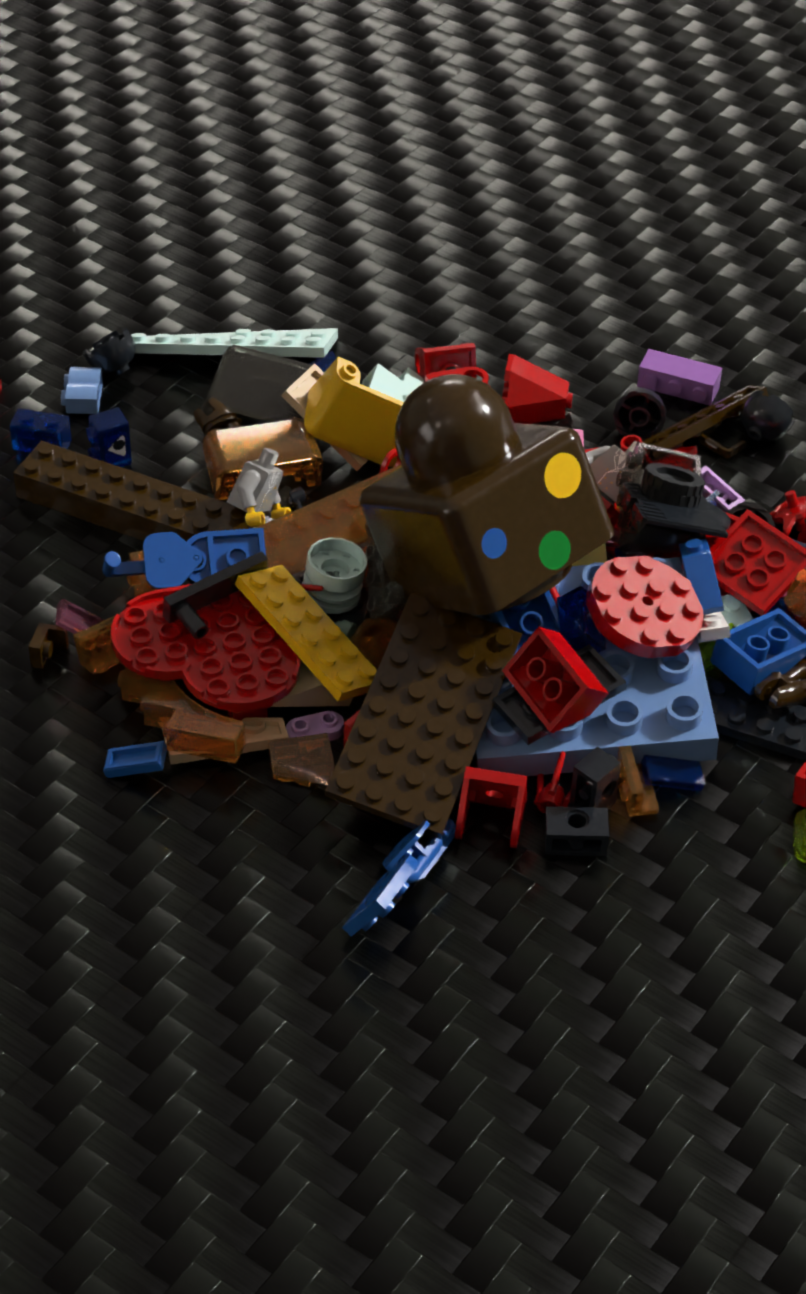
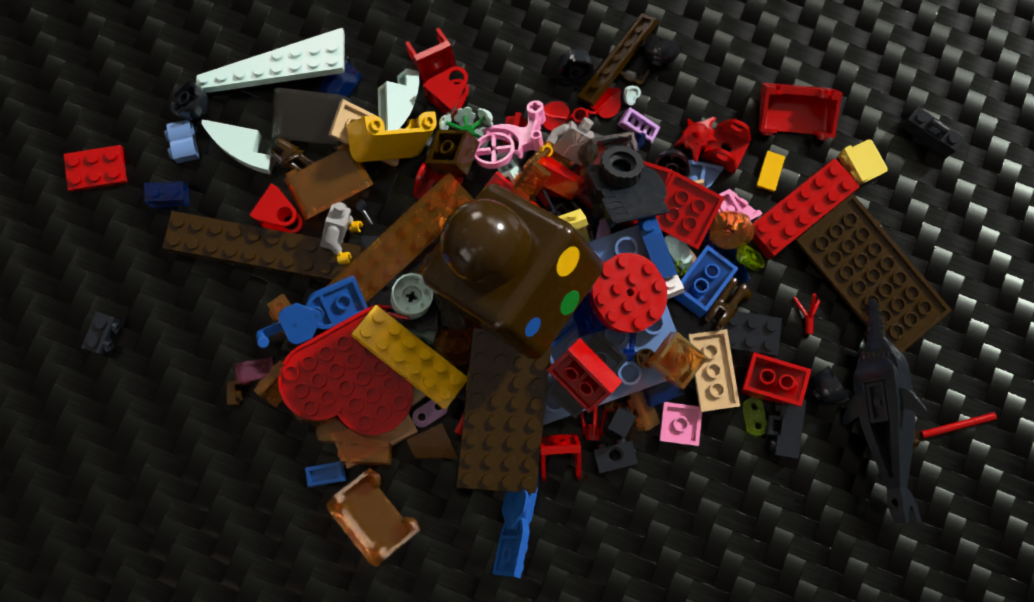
camera: 20 degrees left, 35 degrees up
clear blue brick [86,407,132,467] -> none
black piece [163,551,268,639] -> none
red slope [502,354,573,424] -> none
medium lavender brick [637,349,722,406] -> none
none -> light aqua slope [201,119,275,175]
none -> red hose [250,183,303,234]
none -> clear orange windscreen [327,468,420,566]
none -> clear blue piece [623,333,637,361]
none -> light aqua piece [624,86,641,105]
none -> dark brown wheel [635,348,656,368]
none -> clear orange brick [646,332,708,389]
none -> bright pink plate [659,402,702,446]
none -> tan plate [688,329,740,412]

